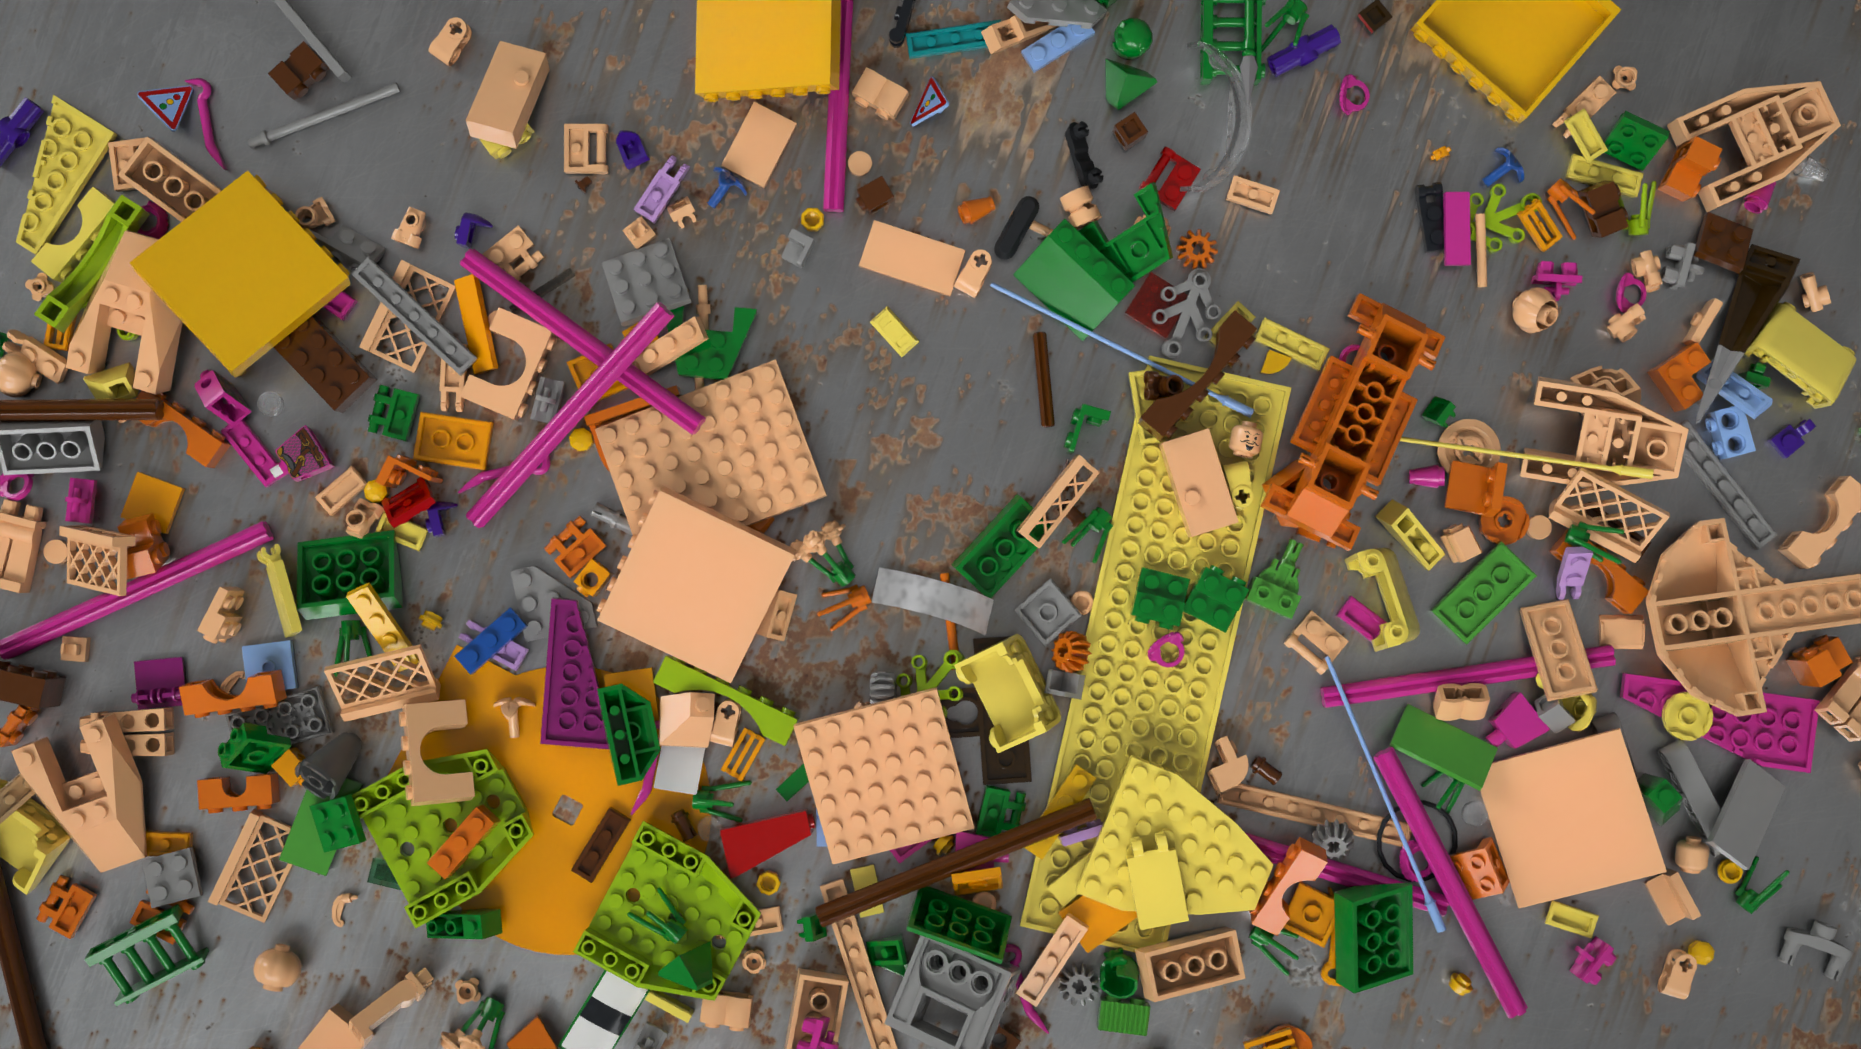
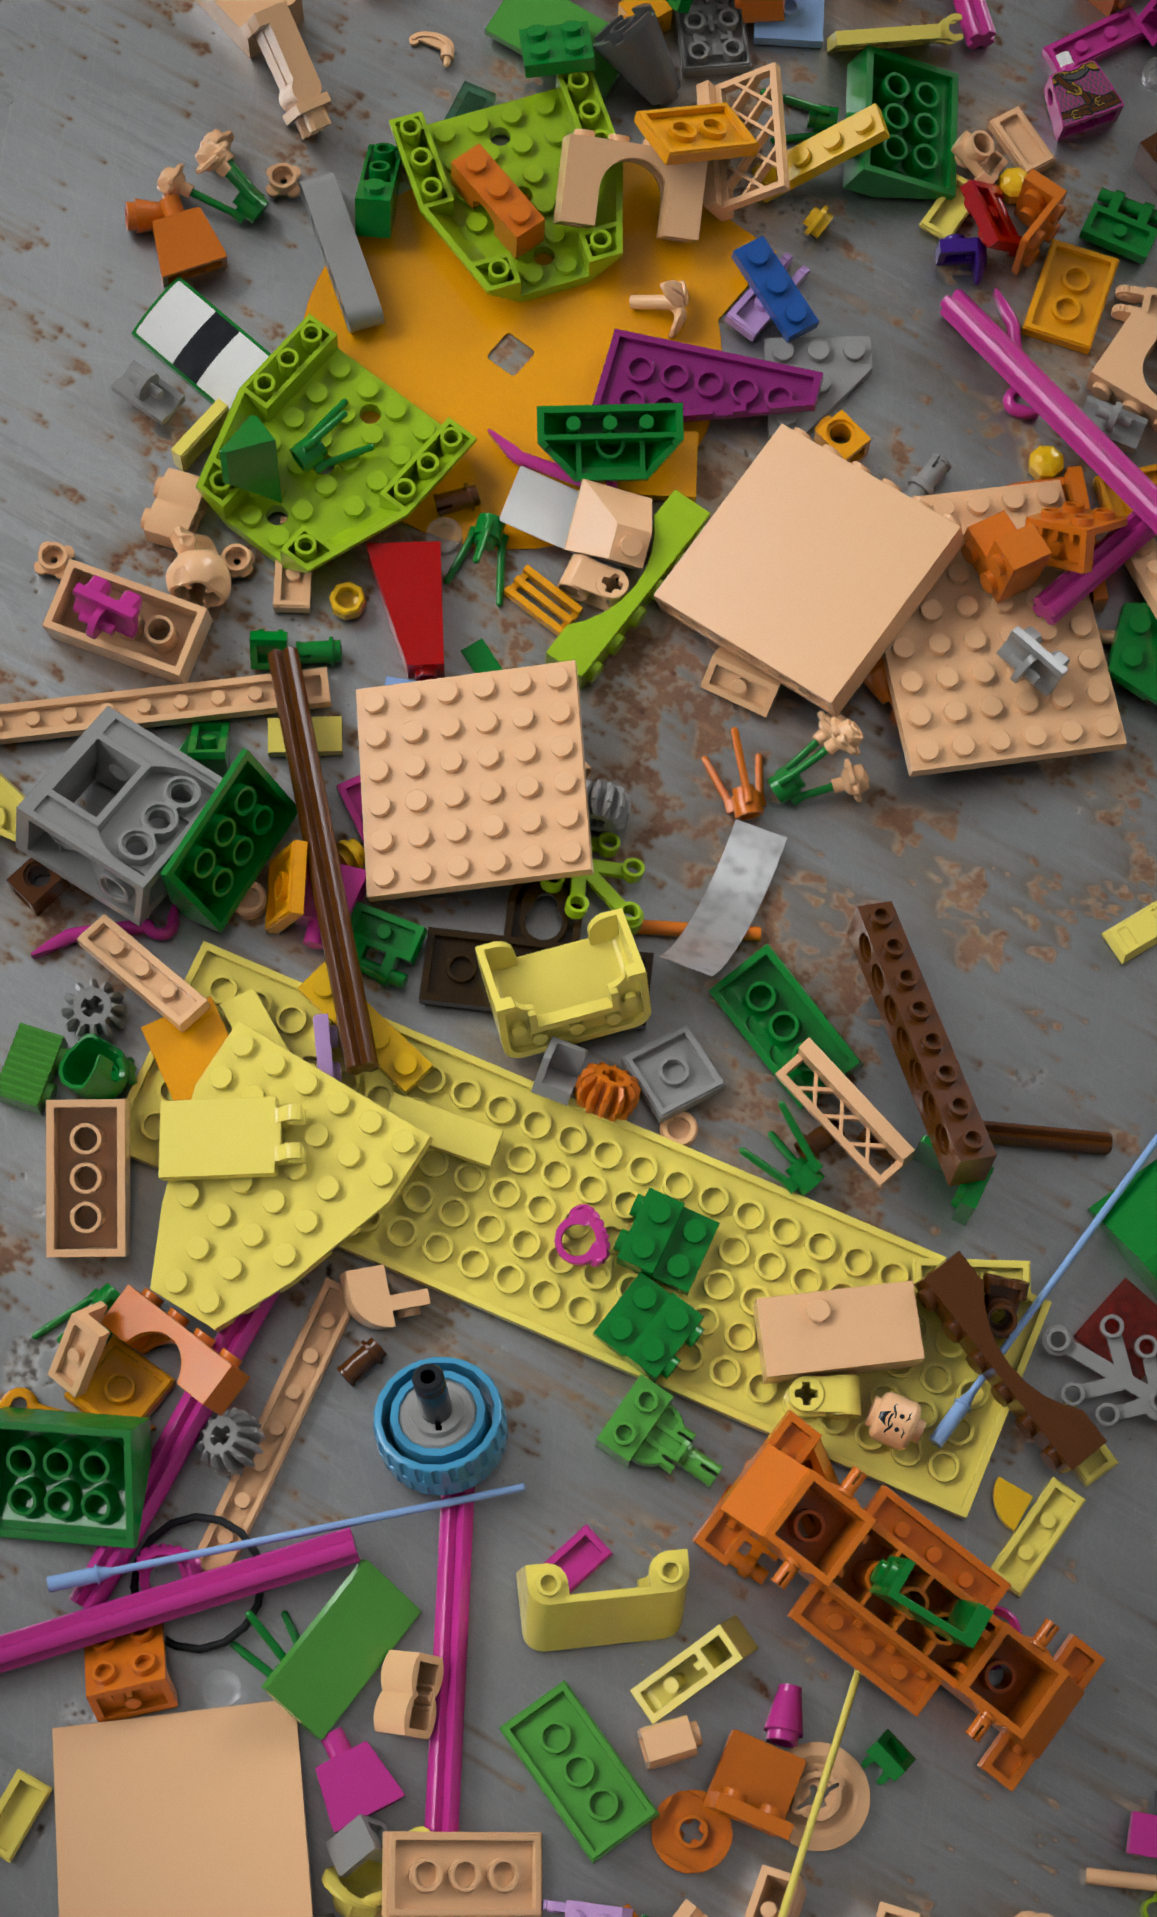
camera: 90 degrees right, 15 degrees down
orange plate [544,516,607,578] -> none
reddish brown tile [571,807,631,883] -> none
light nougat plate [1283,610,1349,675] -> none
light nougat tile [1527,515,1552,540] -> none
none -> light nougat panel [47,1301,110,1398]
none -> light nougat piece [165,525,231,609]
none -> green pin [296,636,342,666]
none -> light grey beam [299,172,385,333]
none -> dark azure wheel [373,1357,508,1495]
none -> light yellow tile [387,1092,503,1169]
none -> light orange tile [634,102,760,165]
none -> reddish brown brick [847,901,997,1187]
none -> green panel [869,1555,994,1648]
none -> orange brick [961,510,1052,603]
none -> light grey hips [996,626,1070,697]
none -> orange bracket [1025,501,1128,574]

